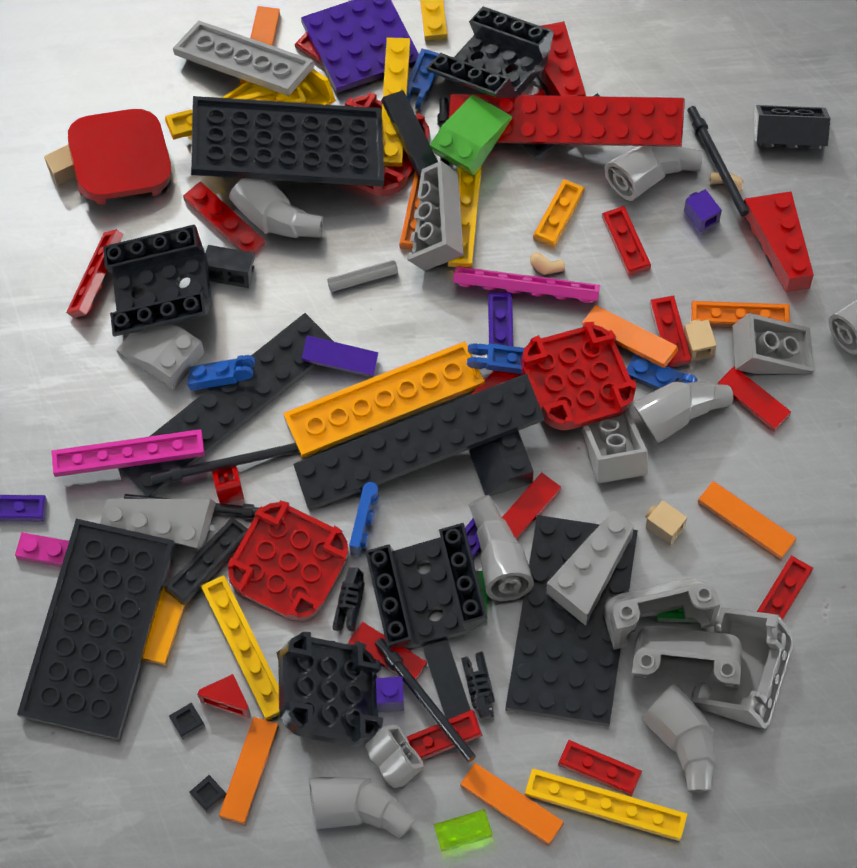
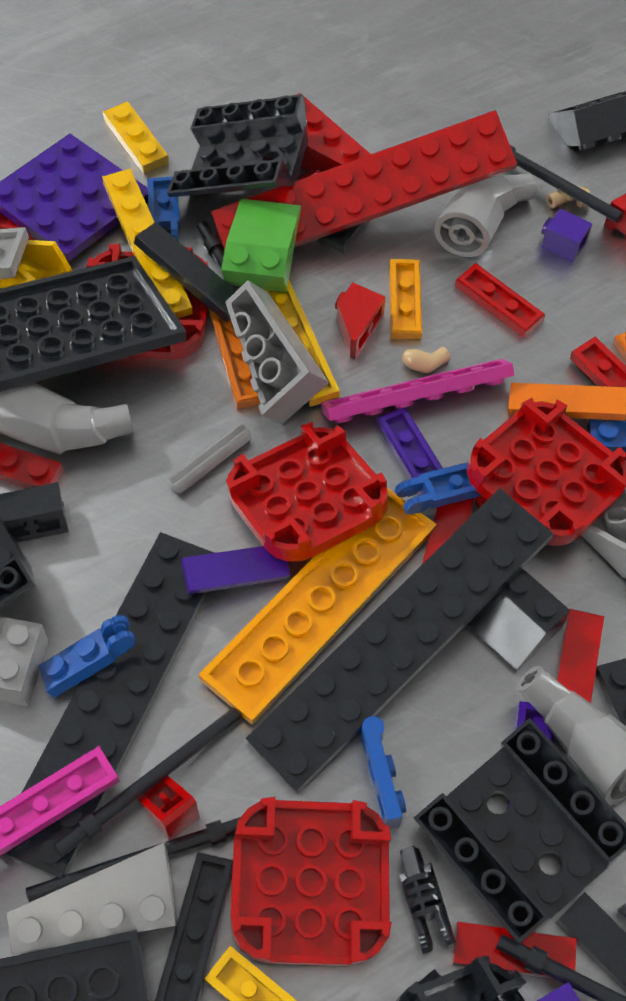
camera: 30 degrees left, 5 degrees down
none -> red tile [226,422,388,561]
none -> red slope [335,282,386,360]

